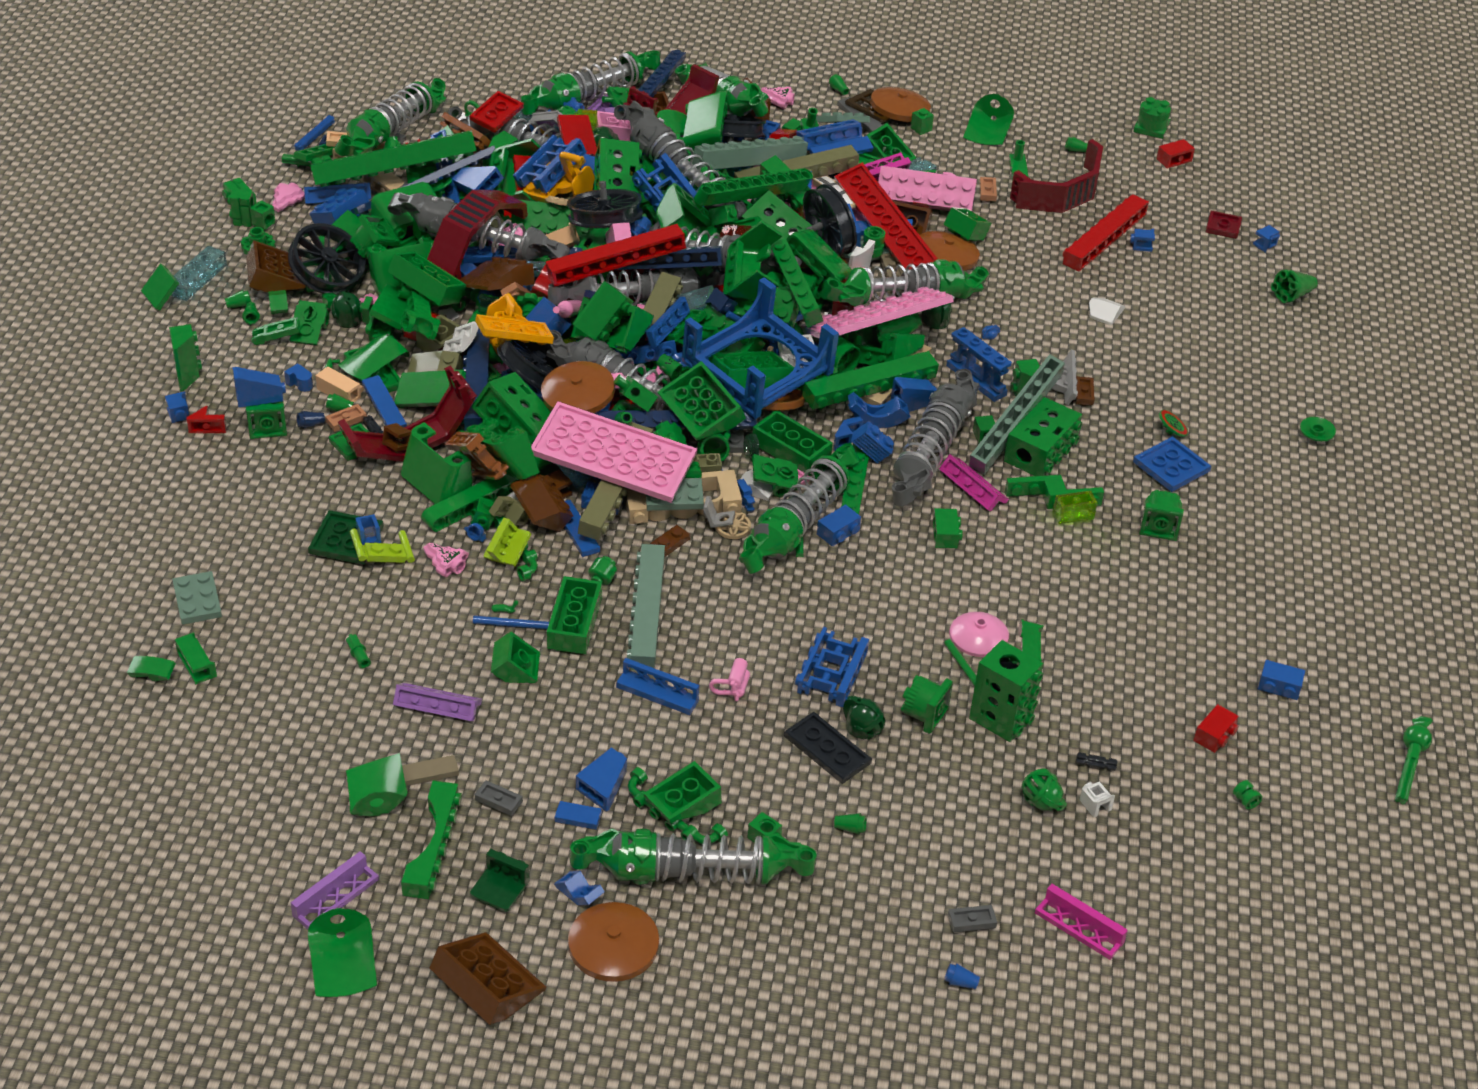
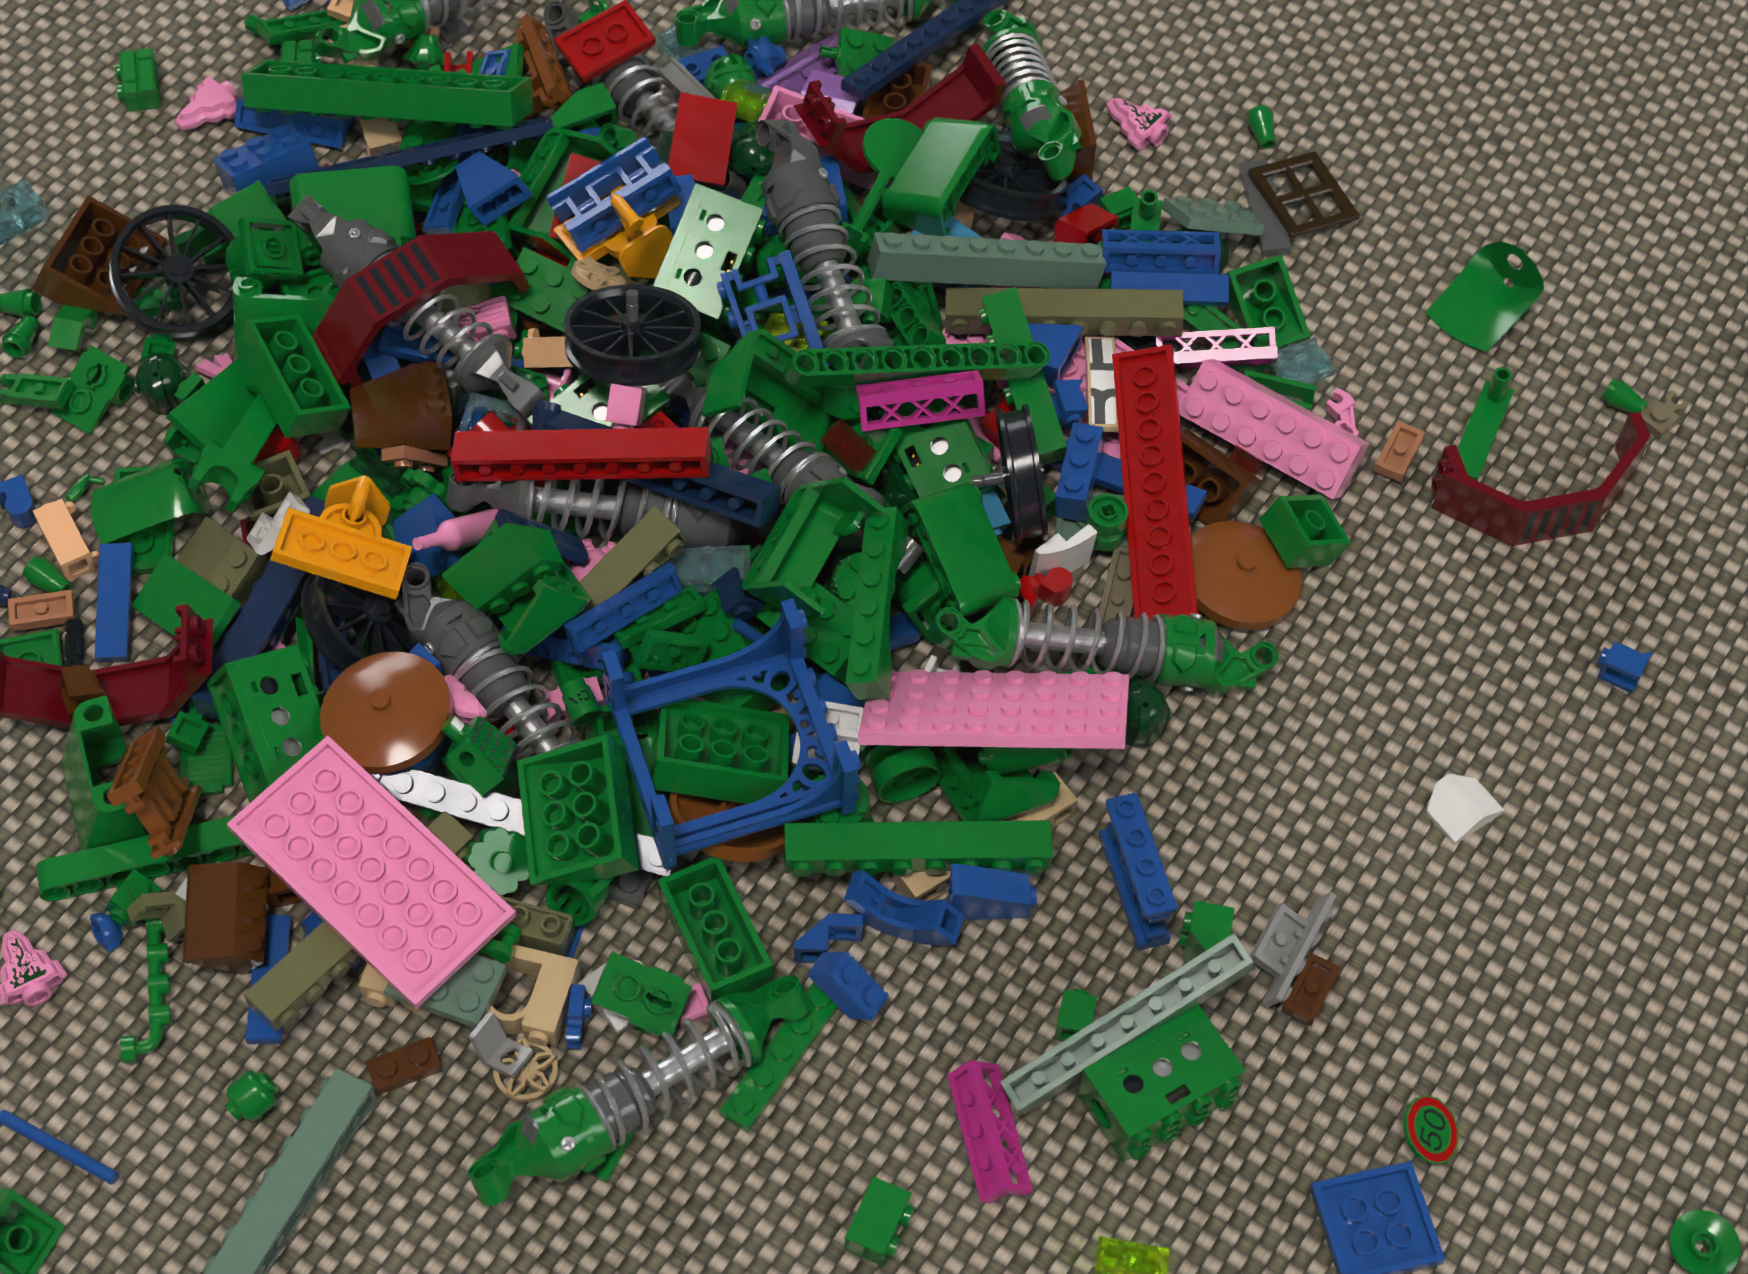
camera: 25 degrees right, 15 degrees up
green brick [227,189,254,227] -> none
green plant [241,227,276,255] -> none
green brick [250,200,276,230] -> none
green windscreen [465,418,539,479] -> none
lime bracket [483,518,531,566] -> none
green piece [491,600,519,613] -> none
green brick [546,576,602,654] -> none
green cone [614,411,633,426] -> none
blue rock [629,216,652,237] -> none
clear green piece [743,433,759,461] -> none
blue brick [817,505,861,547] -> none
dark orange dish [870,87,931,122] -> none
piece [892,369,980,506] -> none
green brick [911,108,934,135] -> none
blue piece [982,325,1000,340] -> none
green bracket [1005,475,1104,509] -> none
red brick [1062,194,1149,272] -> none
none -> dark pink fence [855,370,985,431]

